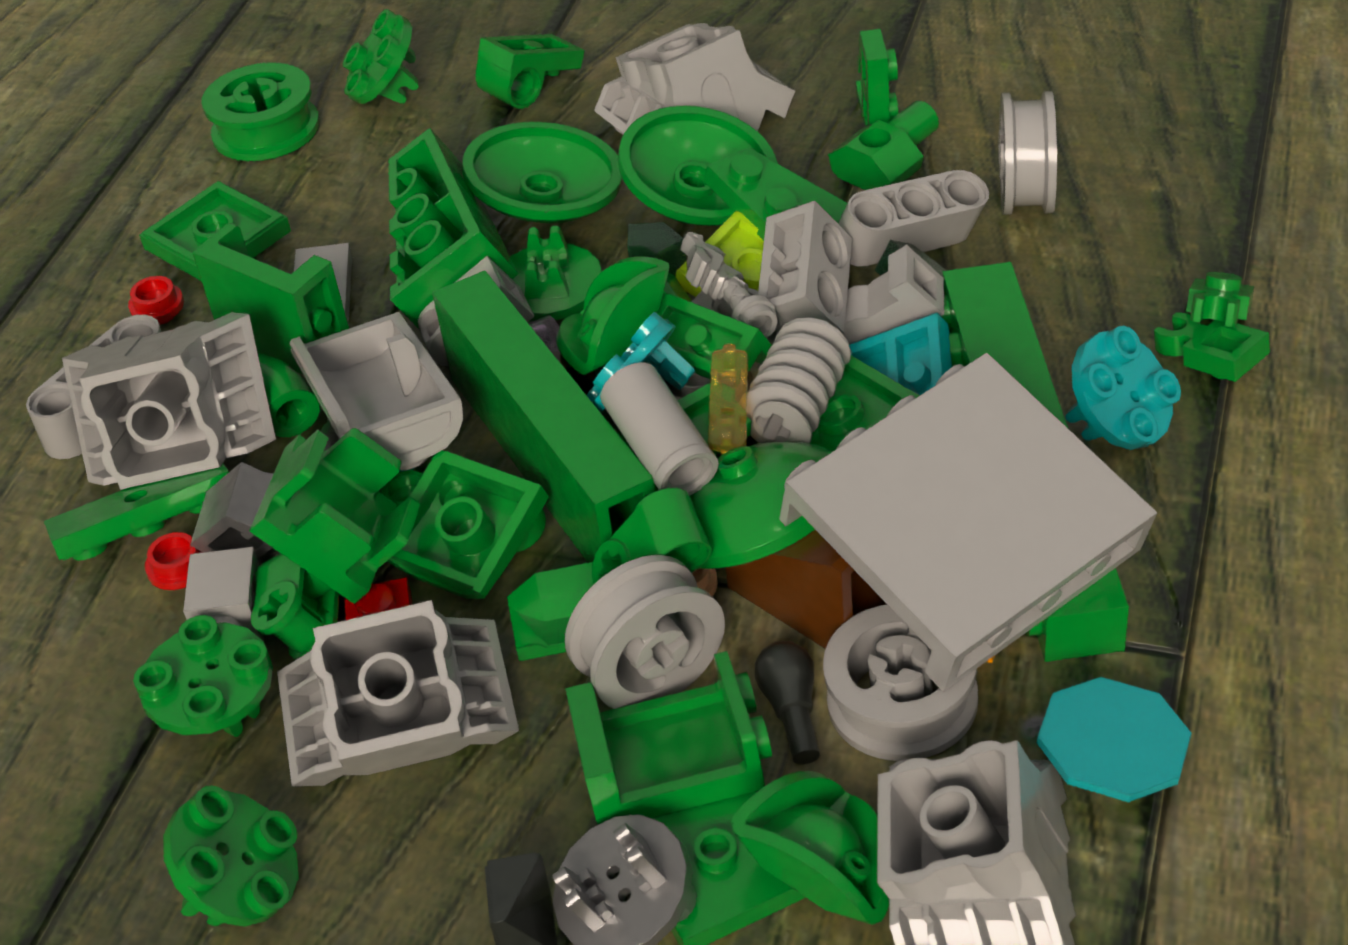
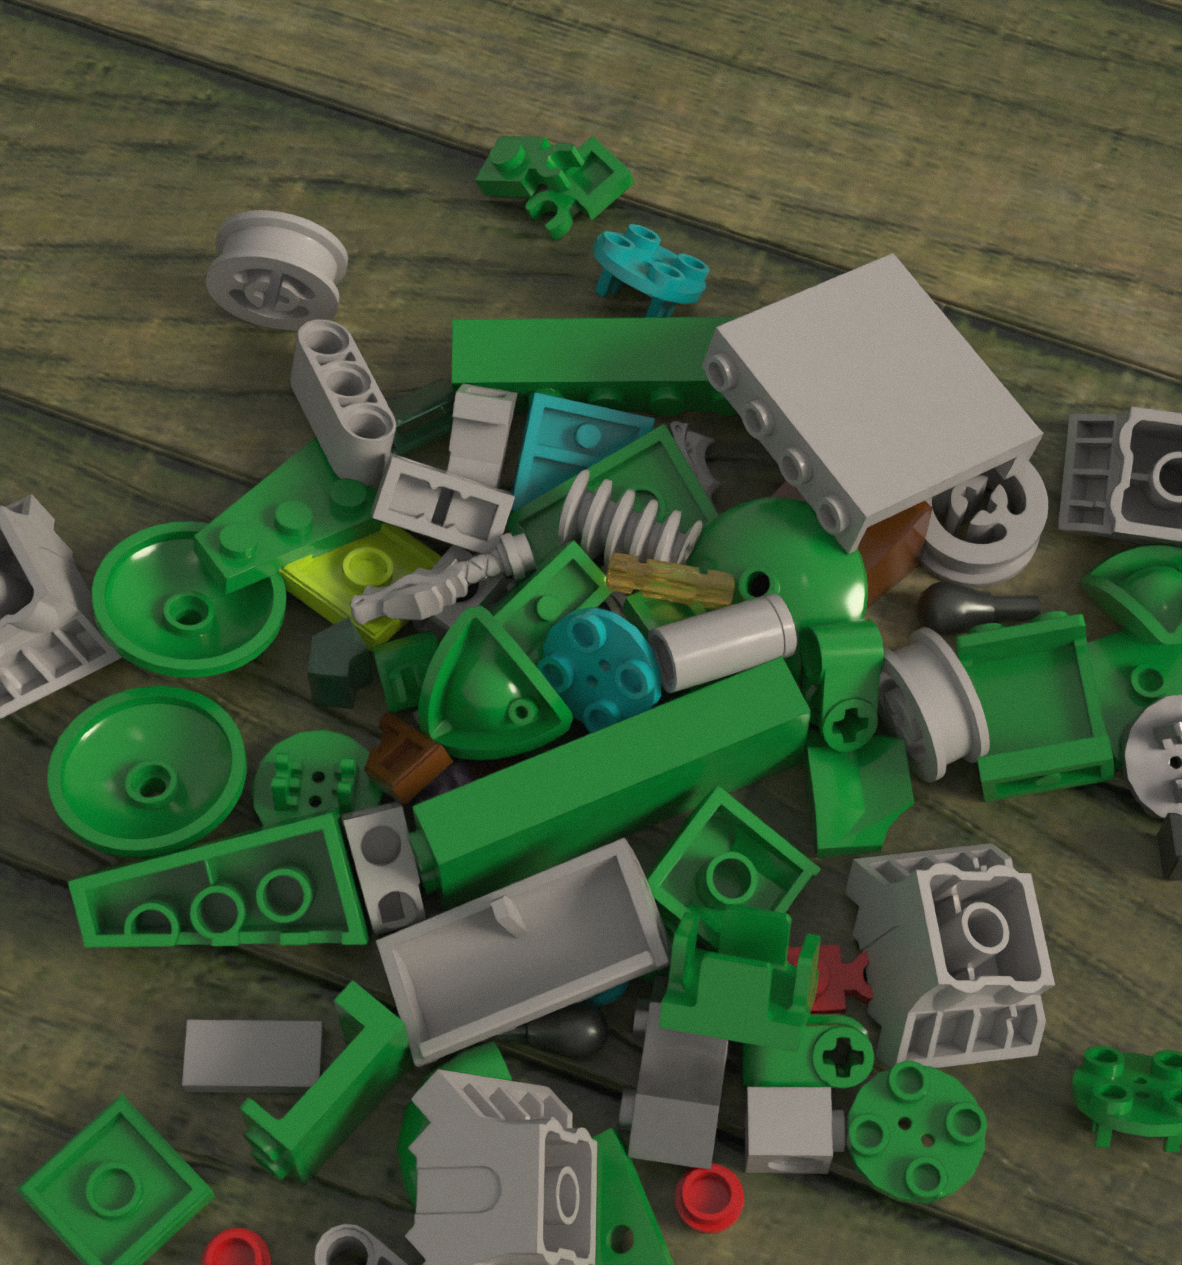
camera: 90 degrees left, 20 degrees up
green piece [828,100,939,190] -> none
green wing [856,29,899,127] -> none
teal piece [1037,677,1192,802] -> none
none -> reddish brown tile [364,712,453,805]

